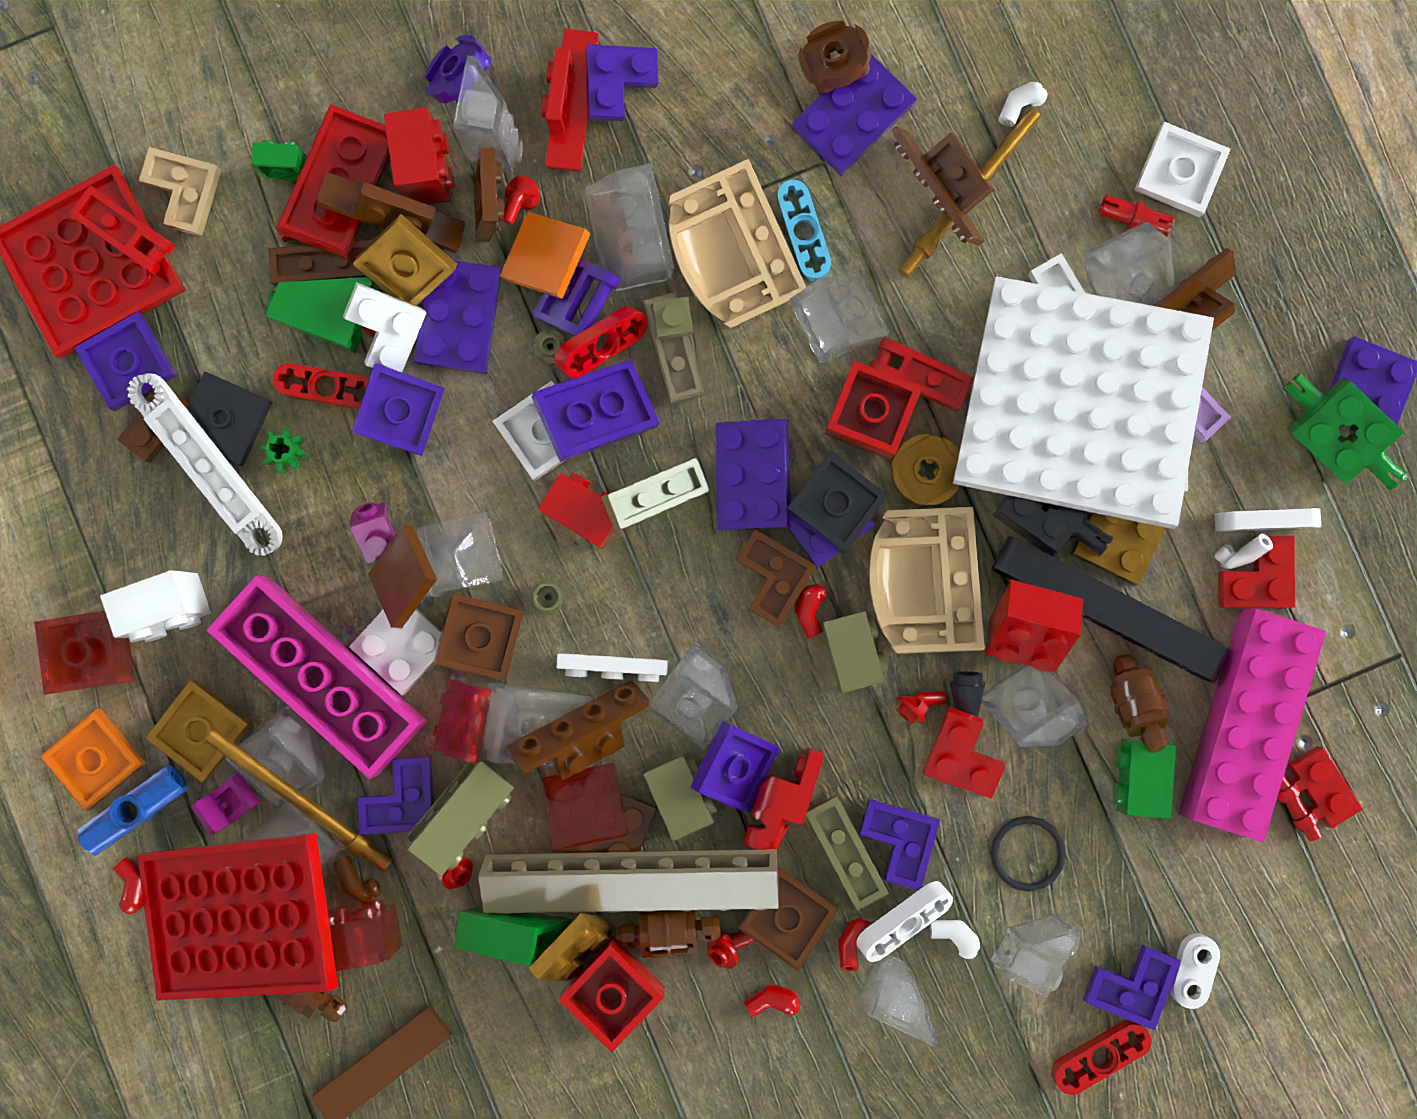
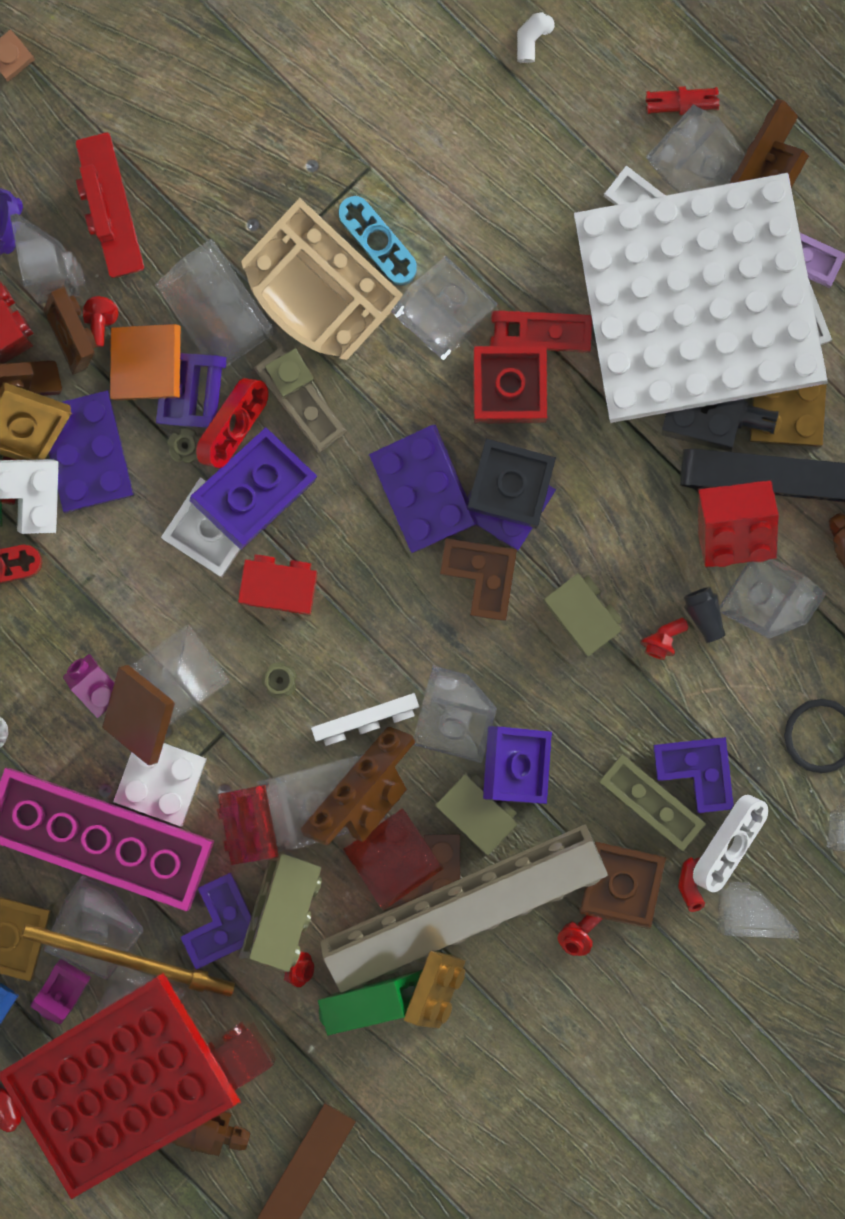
camera: 20 degrees left, 0 degrees up
reddish brown arm [333,856,381,903] -> none
dark purple plate [351,363,445,456] -> none
reddish brown plate [433,593,524,681] -> none
red brick [558,936,665,1053] -> none
dark purple plate [586,44,659,121] -> none
plate [601,458,709,531] -> none
reddish brown piece [617,910,721,959] -> none
red plate [743,747,824,851] -> none
red arm [744,984,801,1018] -> none
dark purple plate [792,54,917,176] -> none
red arm [795,584,826,639] -> none
reddish brown plate [799,21,871,93] -> none
tan slope [869,507,985,654] -> none
reddish brown bracket [891,126,994,246] -> none
pearl gold plate [891,434,960,506] -> none
pearl gold bar [898,108,1041,278] -> none
red plate [923,707,1005,799] -> none
white arm [929,920,980,959] -> none
white plate [1134,122,1230,217] -> none

